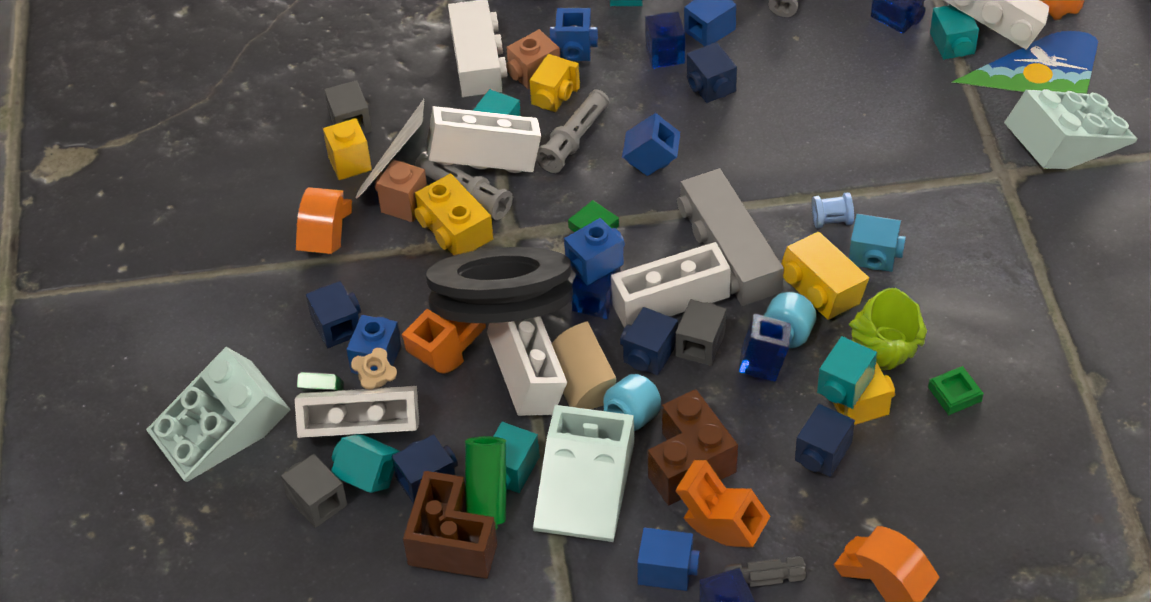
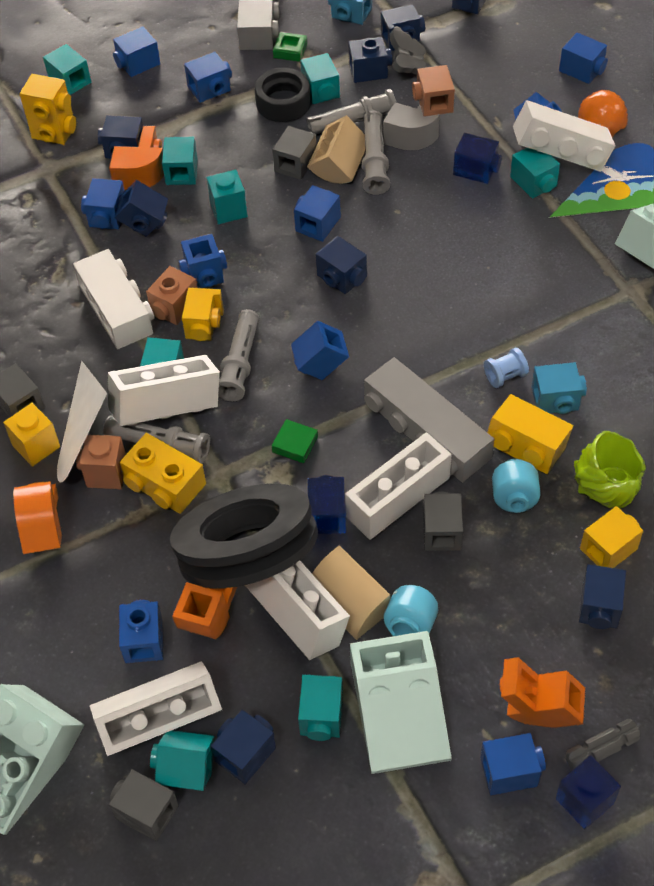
camera: 20 degrees left, 5 degrees up
tile [297,372,344,393] -> none
dark blue brick [306,281,361,349] -> none
tan plate [351,348,397,390] -> none
reddish brown brick [403,471,497,579] -> none
green brick [465,436,506,530] -> none
blue brick [564,218,625,286] -> none
dark blue brick [620,307,678,376] -> none
clear blue brick [645,11,685,69] -> none
reddish brown brick [648,389,738,506] -> none
clear blue brick [739,314,791,382] -> none
teal brick [817,336,877,409] -> none

